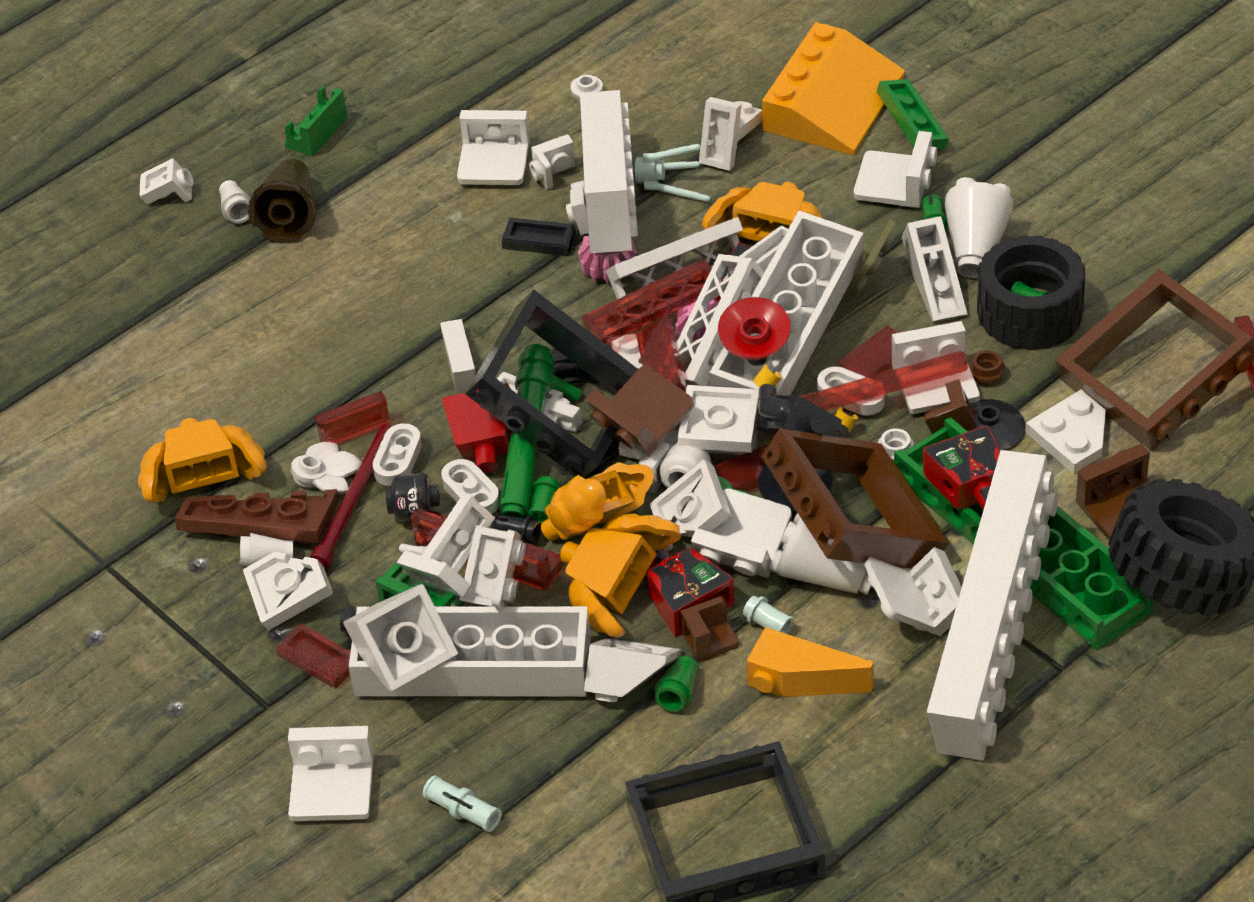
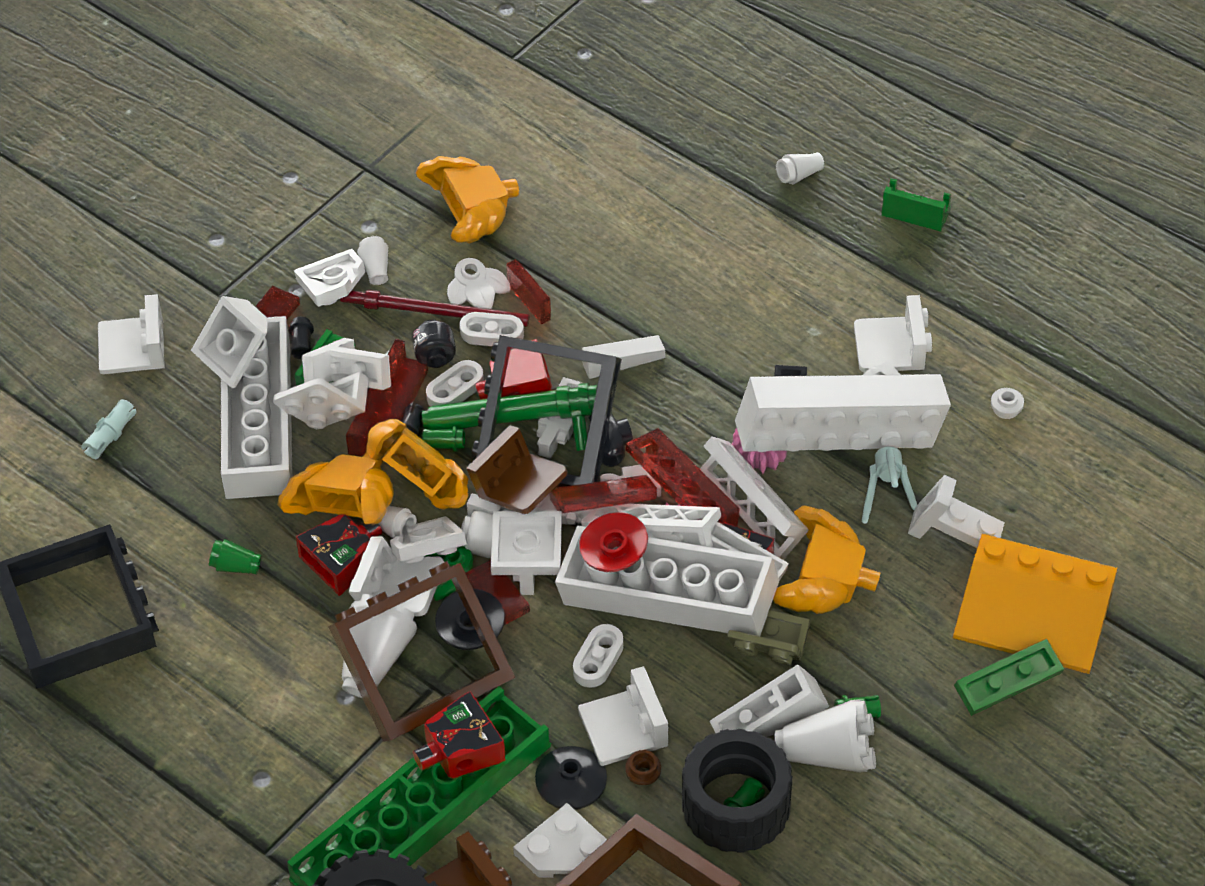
camera: 80 degrees right, 5 degrees up
white bracket [139,158,194,205] -> none
copper wing [175,489,339,543] -> none
dark brown cone [248,159,316,243] -> none
white slope [584,638,682,702] -> none
reddish brown panel [681,596,739,662] -> none
light aqua pin [743,596,794,634] -> none
light orange slope [746,627,874,697] -> none
black torso [753,364,858,438] -> none
clear red axle [800,351,968,411] -> none
clear red tile [838,325,898,380] -> none
white bracket [854,131,937,208] -> none
white bracket [864,547,962,636] -> none
white plate [878,429,914,462] -> none
reddish brown panel [924,379,977,434] -> none
white brick [926,450,1058,761] -> none

